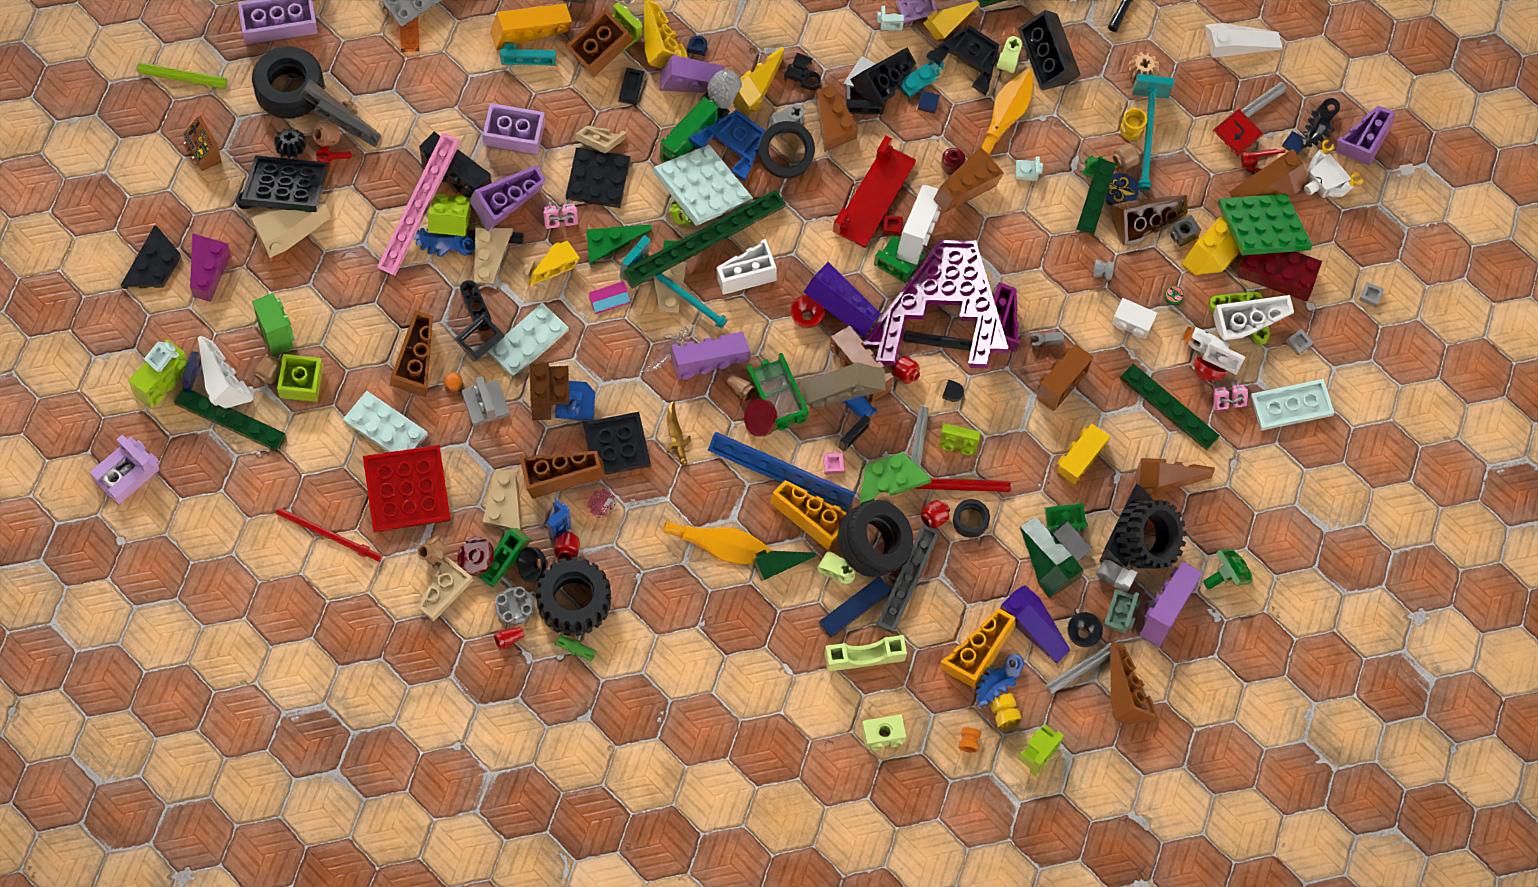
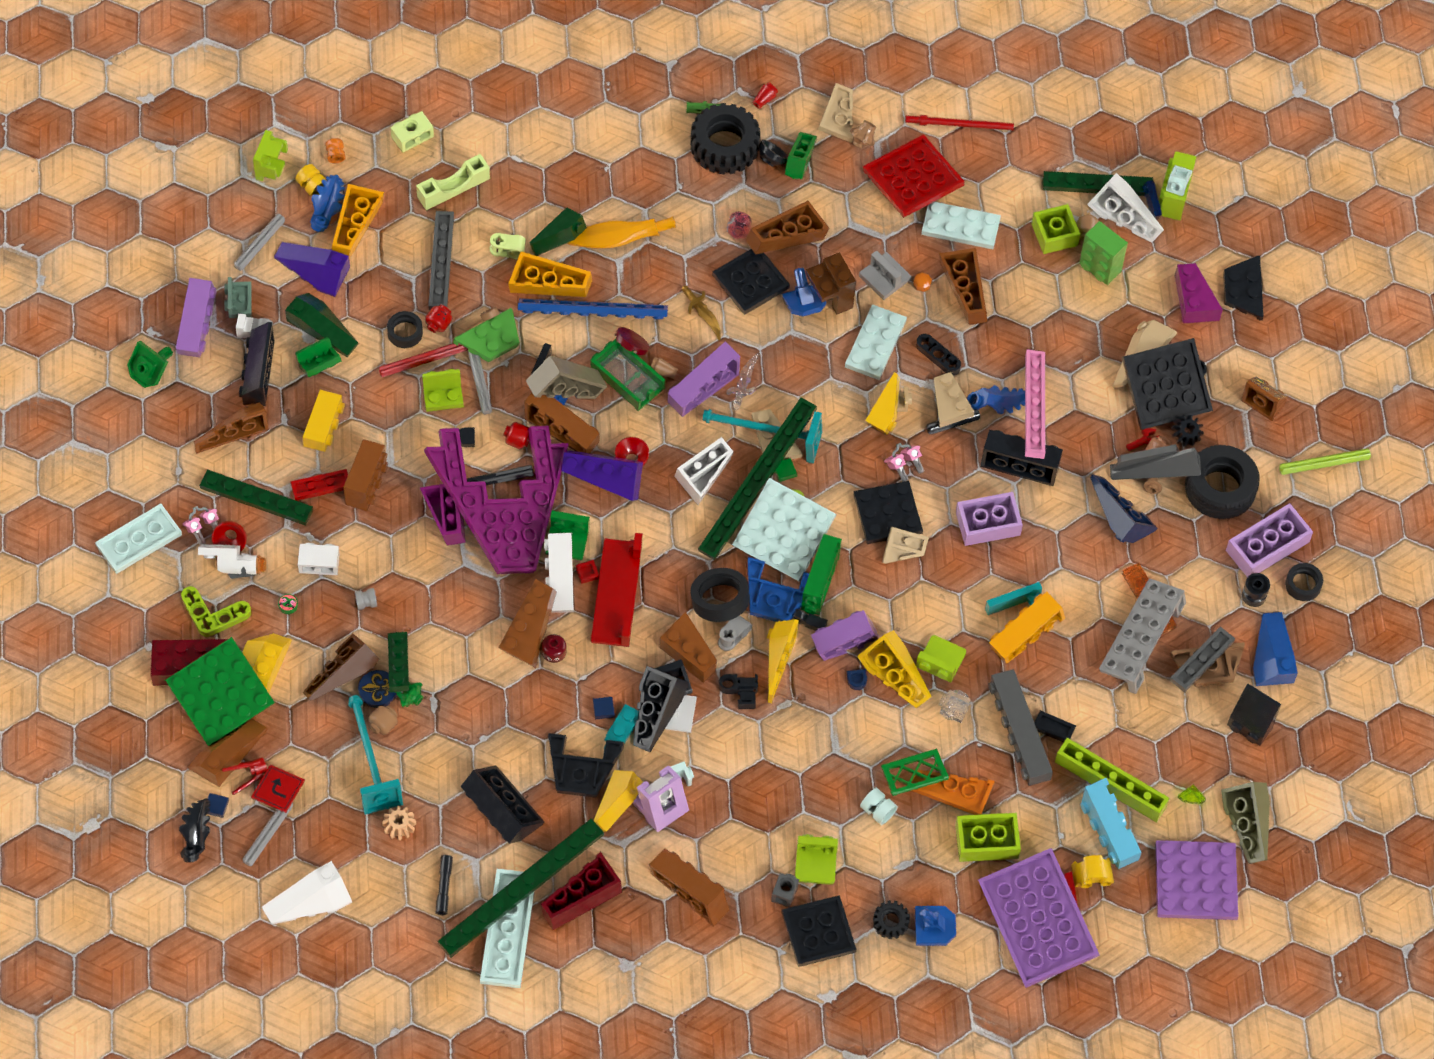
camera: 160 degrees right, 5 degrees down
lavender brick [90,435,160,505] -> none
lime brick [428,193,471,236] -> none
black tile [454,314,505,362] -> none
tile [457,537,494,576] -> none
medium lavender wedge [469,165,546,231] -> none
tan wing [482,469,520,530] -> none
light grey dish [495,587,534,625] -> none
blue bracket [547,500,571,542] -> none
red head [554,531,580,561] -> none
dark orange brick [565,9,633,77] -> none
green wing [586,224,652,265] -> none
slope [589,281,631,314] -> none
black tile [619,68,645,105] -> none
light grey hair [707,69,742,109] -> none
dark blue tile [819,577,892,638] -> none
bright pink tile [823,453,844,474] -> none
black tyre [838,500,913,577] -> none
light orange animal [982,69,1033,156] -> none
yellowish green piece [996,36,1022,73] -> none
light aqua bracket [1015,156,1043,181] -> none
light grey bar [1030,332,1064,349] -> none
tile [1052,520,1092,562] -> none
black piece [1067,612,1103,647] -> none
dark orange wedge [1110,642,1158,725] -> none
black tyre [1116,500,1187,569] -> none
yellow wheel [1120,108,1147,141] -> none
dark grey brick [1170,215,1201,247] -> none
white wedge [1213,295,1294,340] -> none
light grey tile [1286,329,1314,355] -> none
white torso [1304,140,1363,198] -> none
medium lavender wedge [1336,106,1395,166] -> none
light grey tile [1359,282,1384,307] -> none
none -> red plate [290,469,348,501]
none -> dark blue wedge [1090,475,1158,543]

